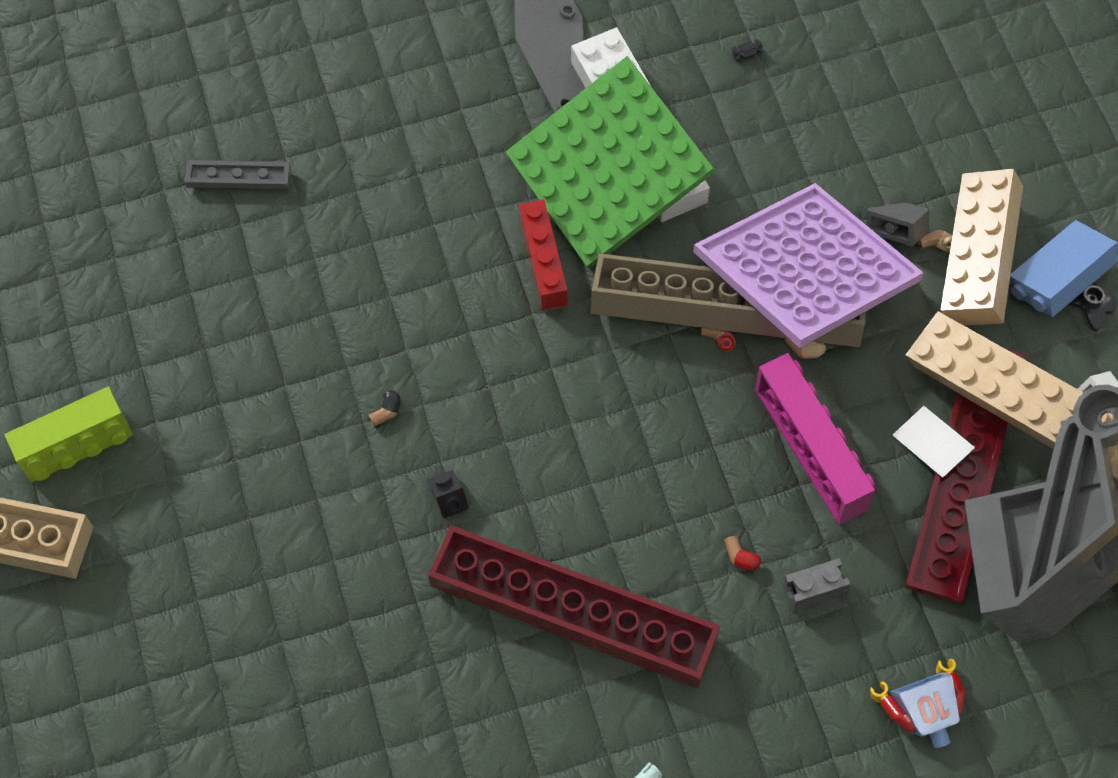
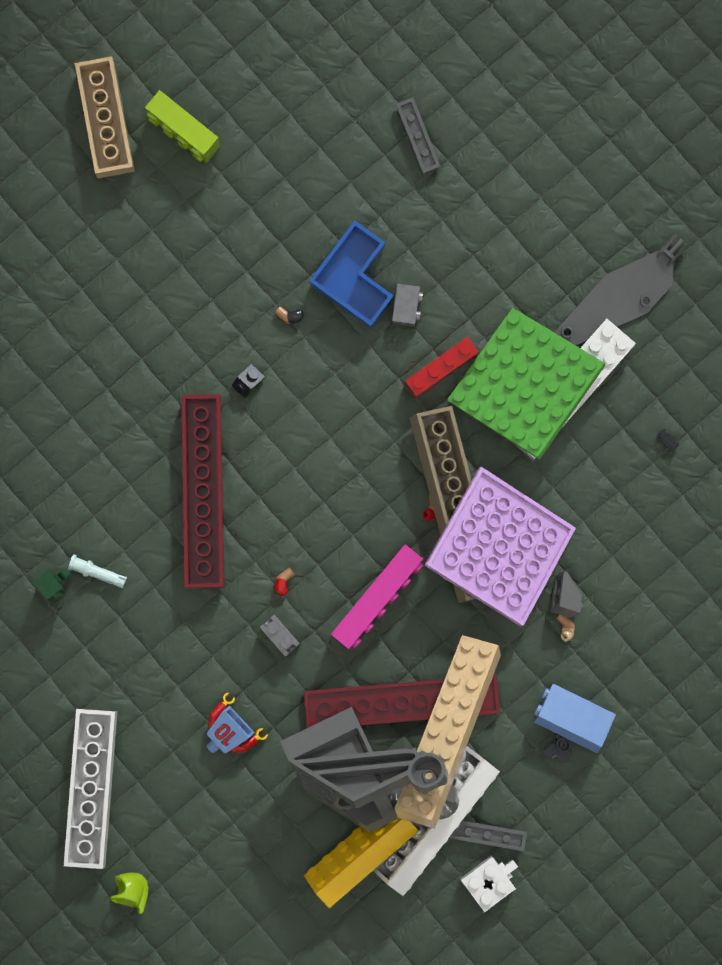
camera: 65 degrees right, 20 degrees up
white sticker [893,406,975,477] -> none
brick [941,169,1023,326] -> none
none -> blue piece [309,220,394,329]
none -> flat silver brick [392,284,423,327]

